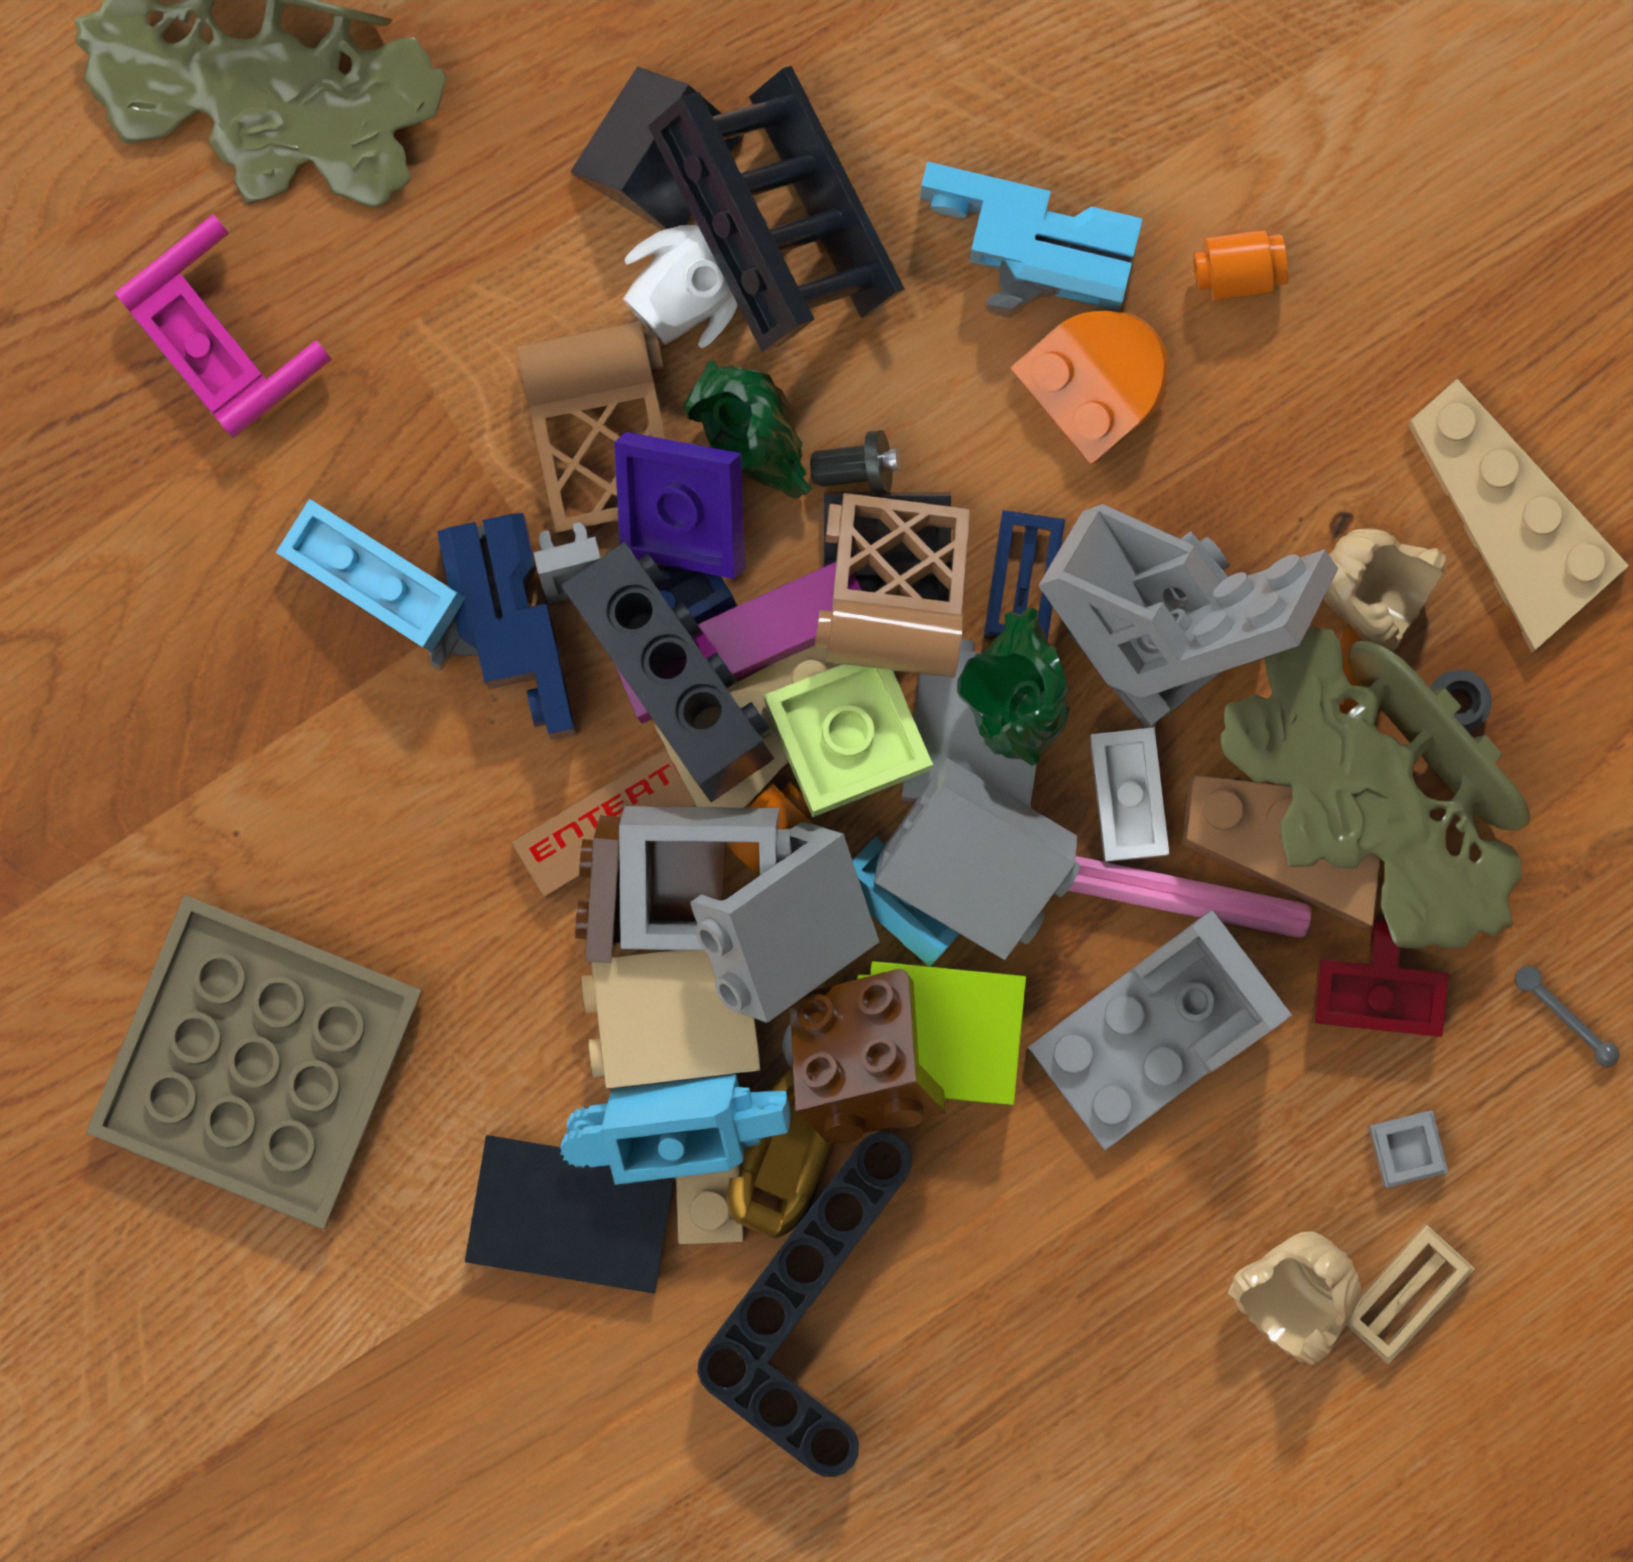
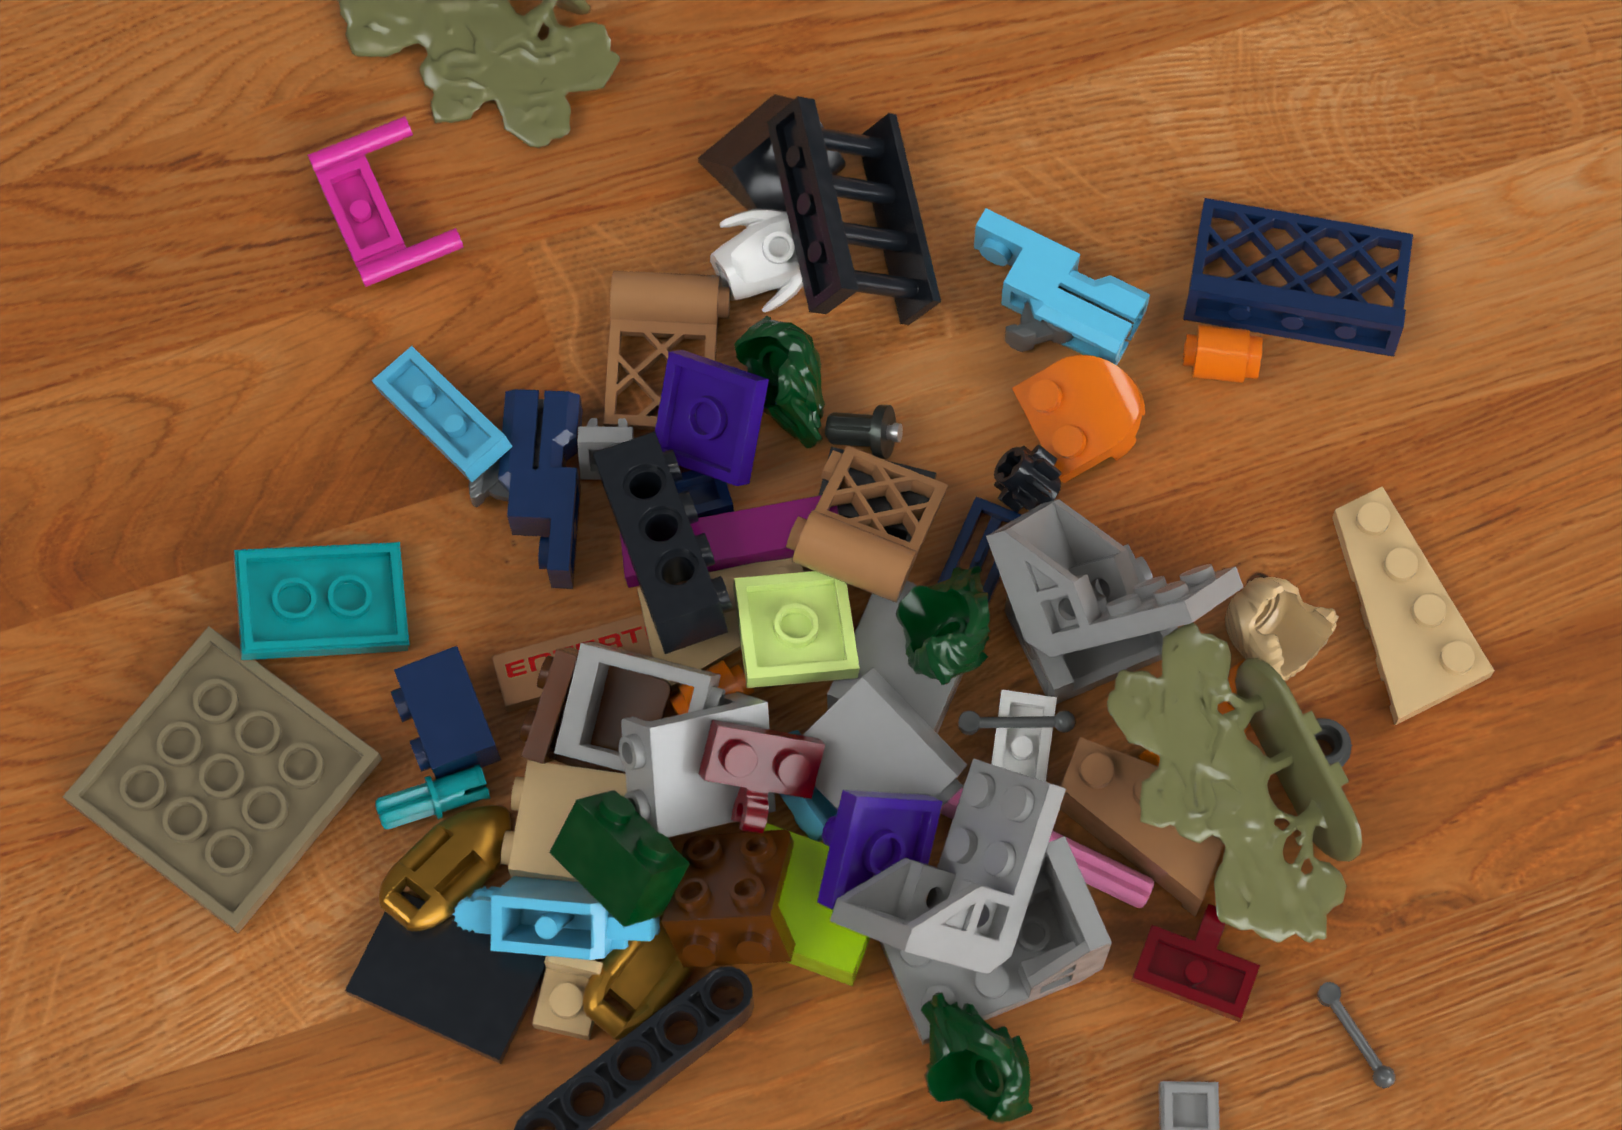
camera: 15 degrees right, 15 degrees down
none -> teal tile [233,542,410,660]
none -> teal axle [376,764,490,829]
none -> pearl gold piece [378,805,511,931]
none -> dark blue brick [390,646,501,779]
none -> dark green brick [549,790,690,927]
none -> plate [698,720,825,834]
none -> dark purple tile [817,790,943,909]
none -> light grey bracket [830,758,1066,974]
none -> dark green hair [920,992,1033,1124]
none -> dark grey hinge [958,710,1076,735]
none -> black gear [994,444,1061,513]
none -> dark blue fence [1183,198,1413,357]

